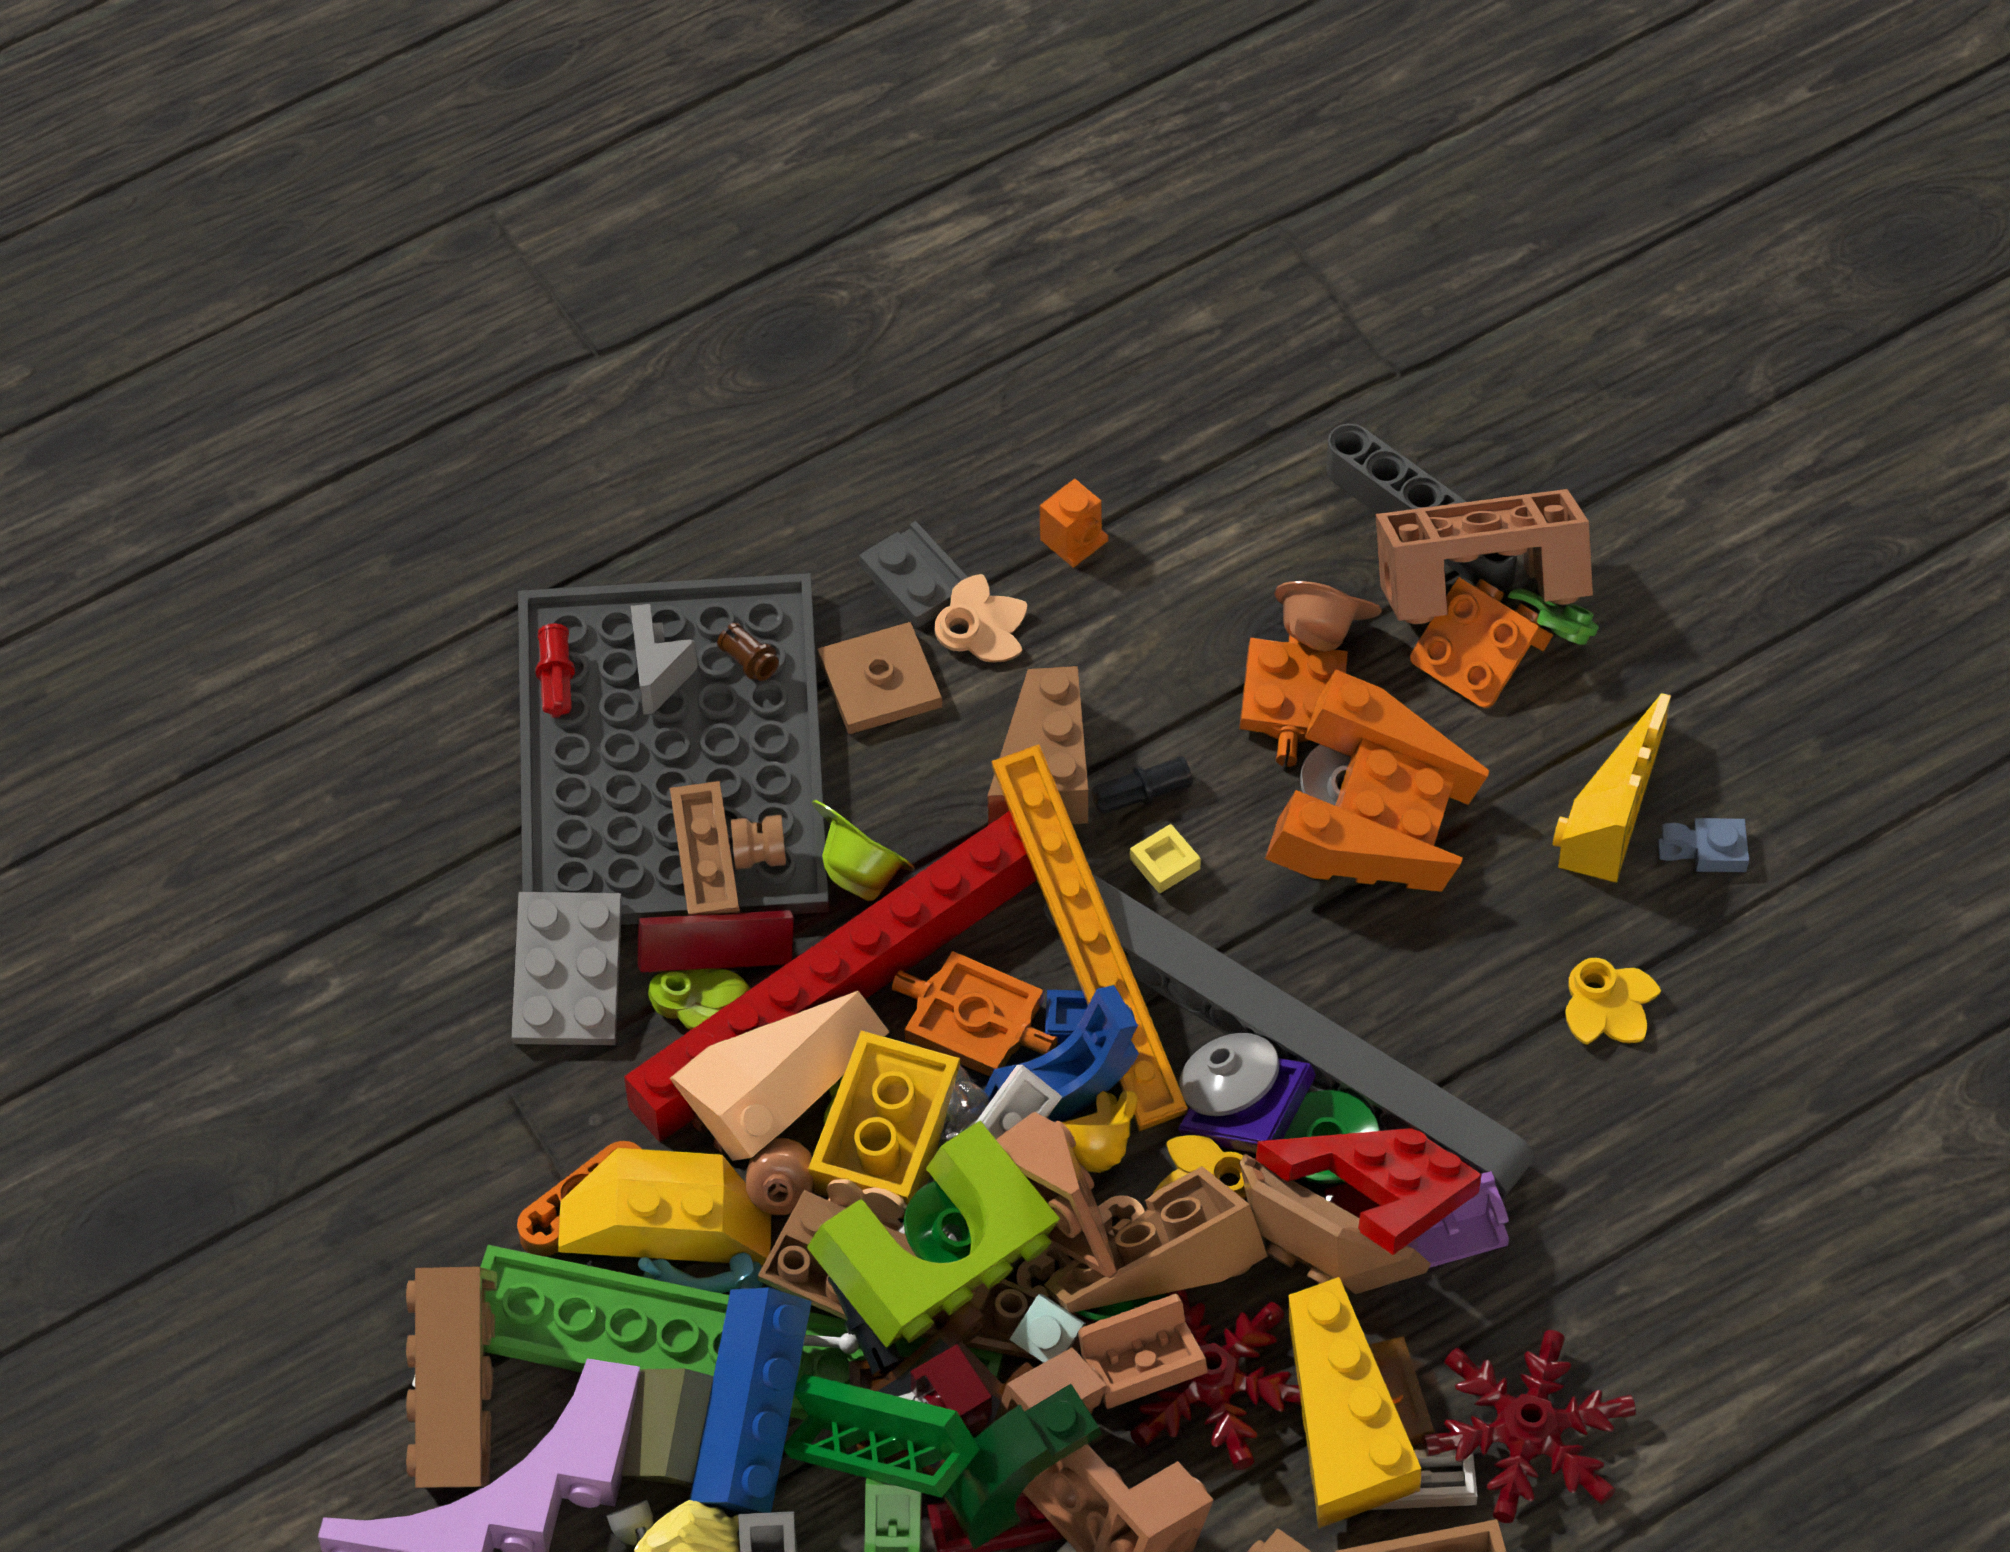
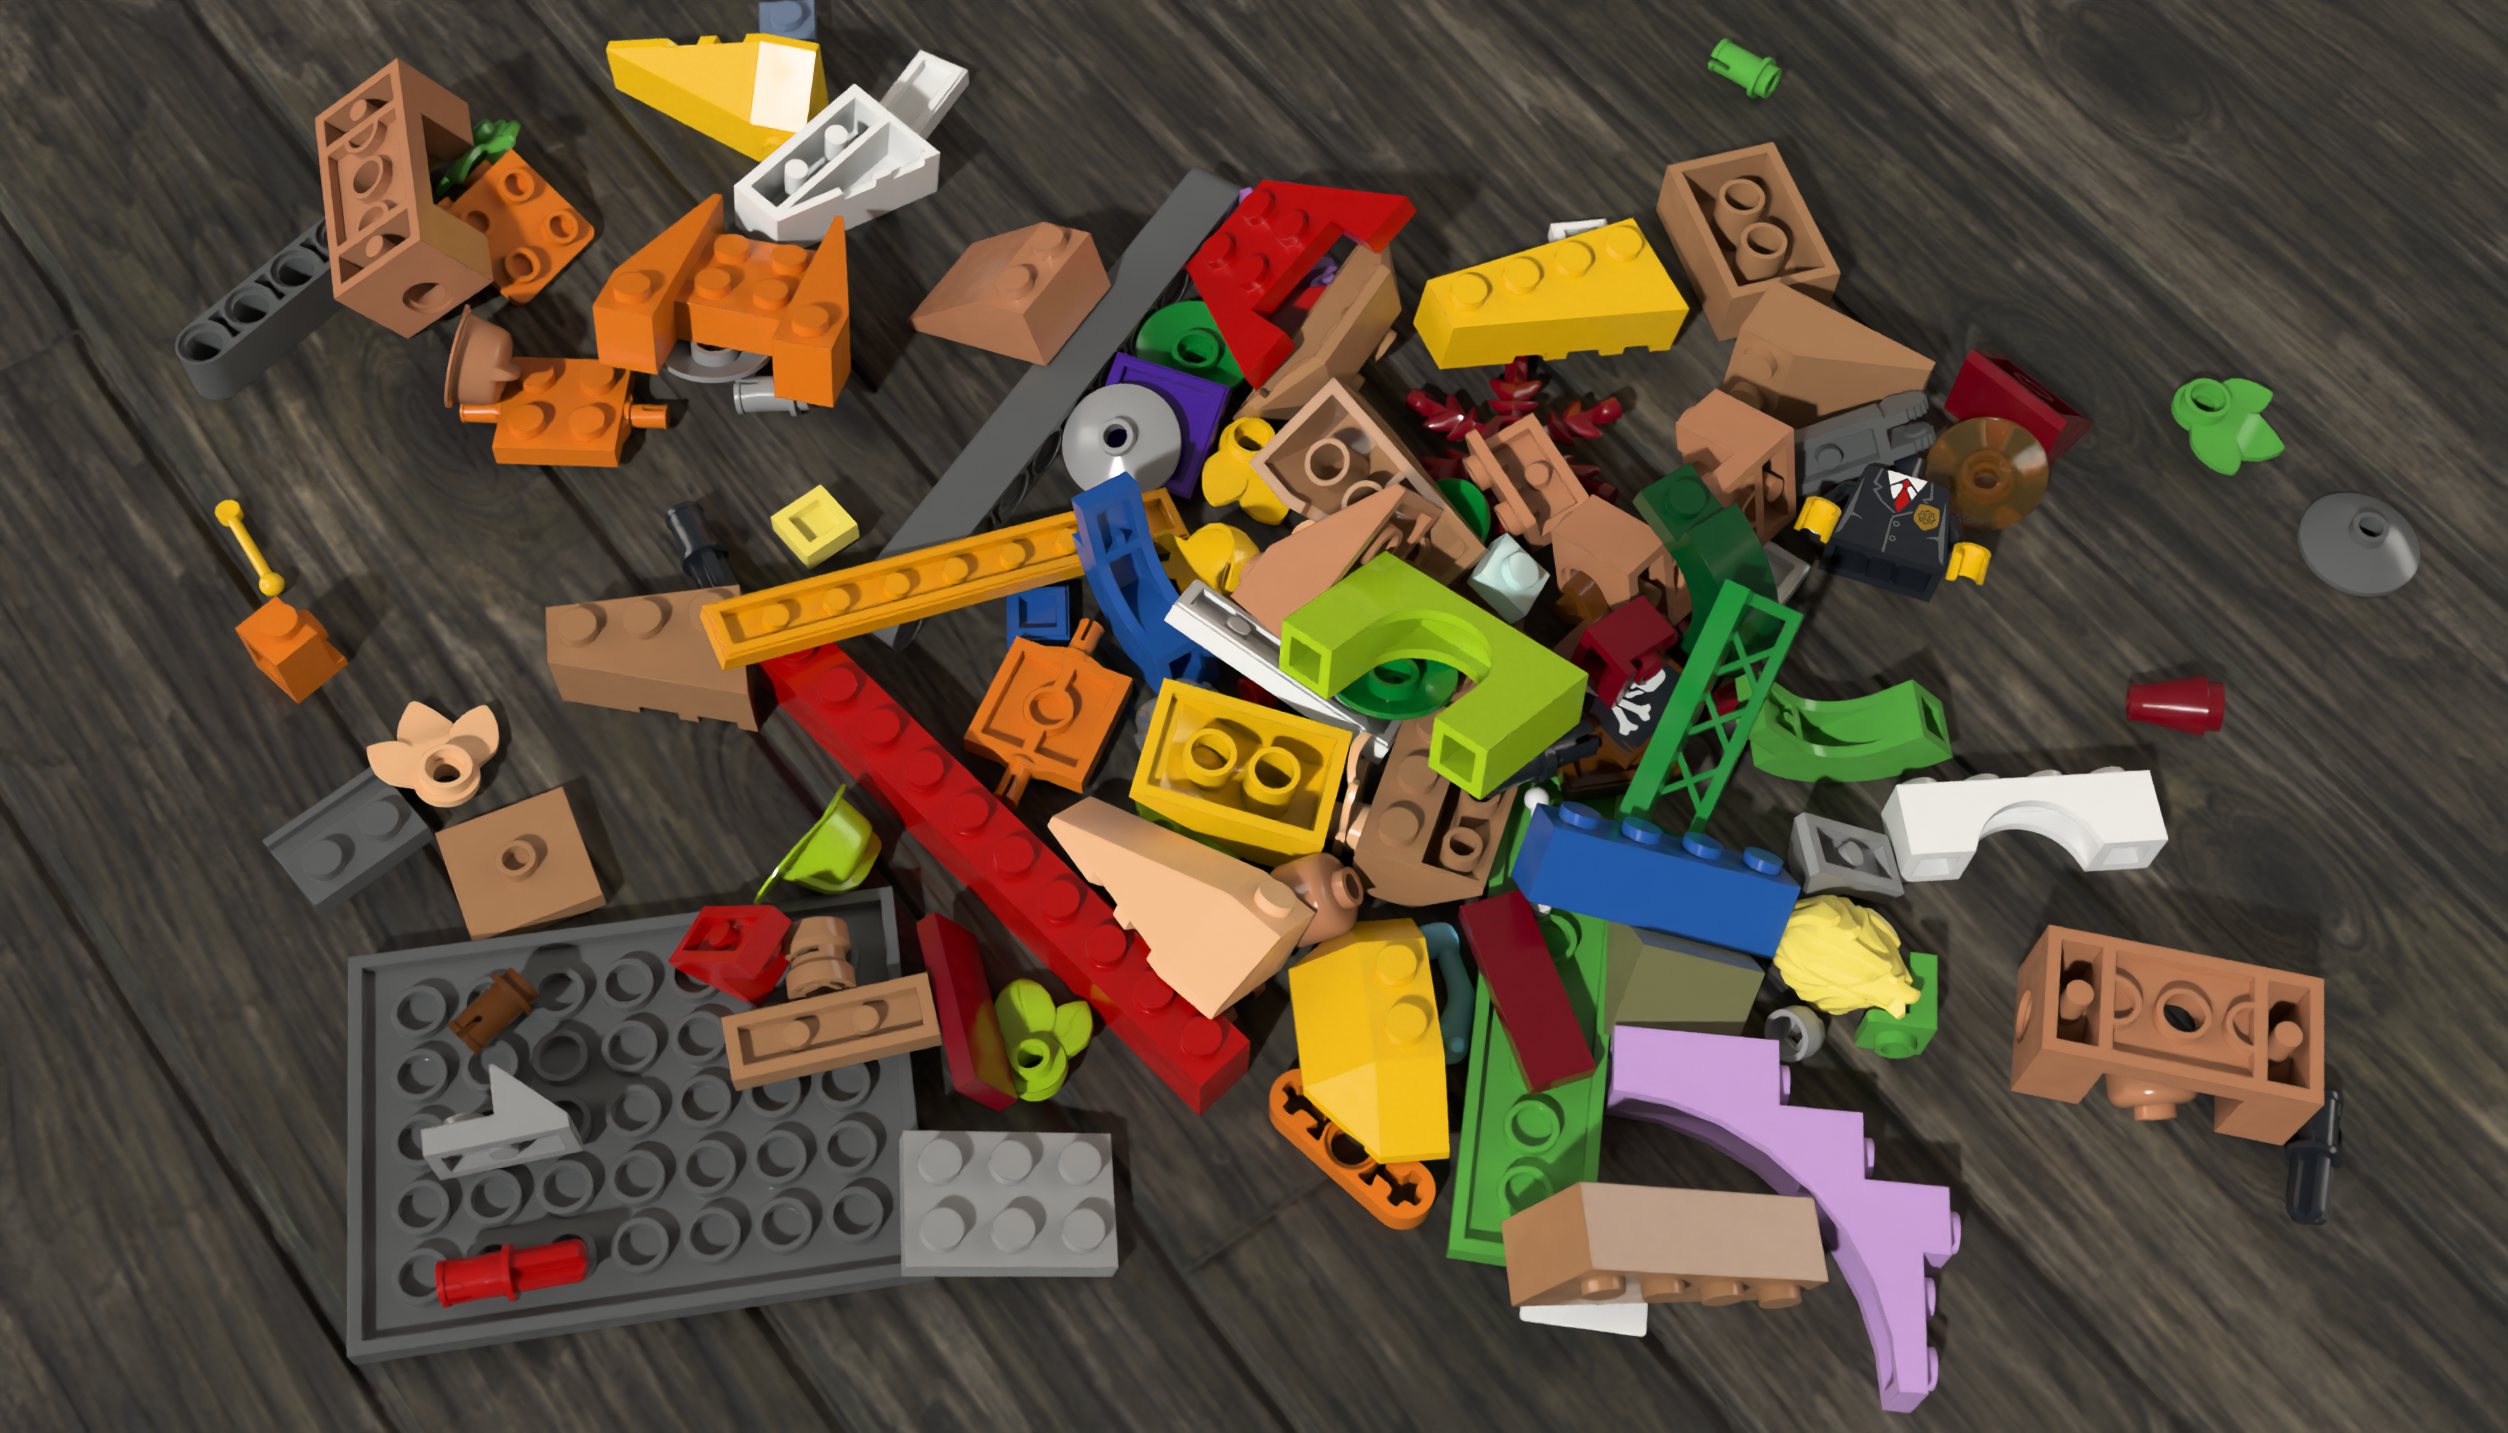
camera: 100 degrees left, 5 degrees up
dark red piece [1422,1330,1636,1523] -> none
yellow plate [1565,958,1661,1045] -> none
none -> yellow hinge [215,500,285,597]
none -> red slope [668,905,792,1007]
none -> white wedge [734,83,940,249]
none -> white tile [879,50,969,141]
none -> nougat slope [907,222,1111,366]
none -> dark red tile [1458,889,1596,1096]

